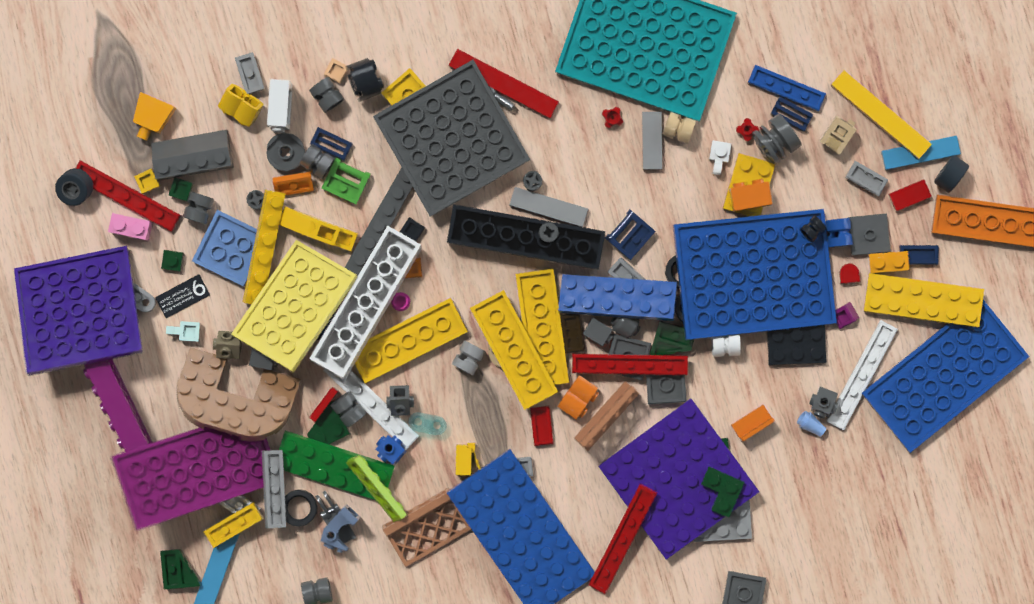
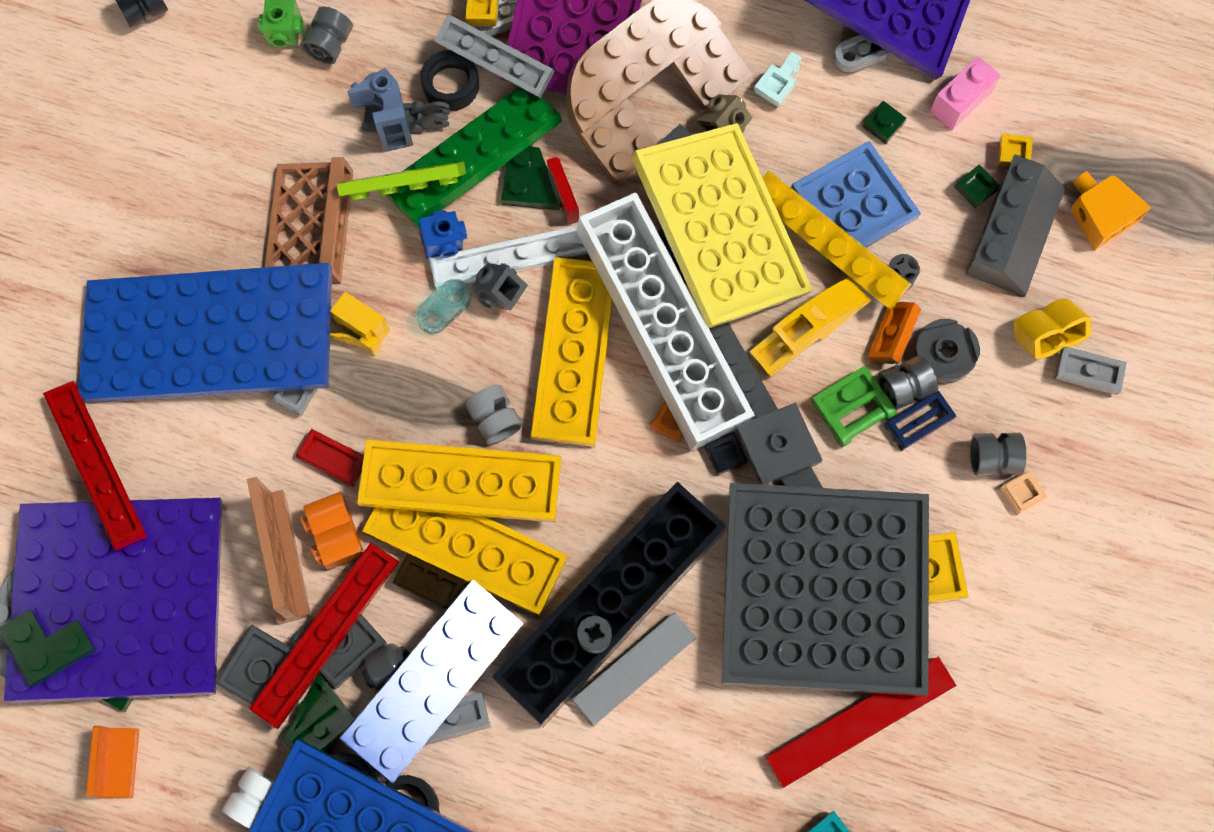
camera: 125 degrees right, 15 degrees down
black wheel [55,168,93,206] -> none
red tile [76,160,181,232] -> none
black sticker [155,274,210,318] -> none
dark grey wheel [183,191,214,224] -> none
white window [267,79,293,133] -> none
dark grey wheel [330,391,366,427] -> none
black brick [346,58,384,102] -> none
dark pink plate [391,292,410,311] -> none
dark grey bar [489,87,515,111] -> none
dark grey wheel [523,171,542,191] -> none
dark grey brick [583,318,613,346] -> none
dark blue plate [605,209,656,260] -> none
none -> dark grey plate [736,402,823,485]

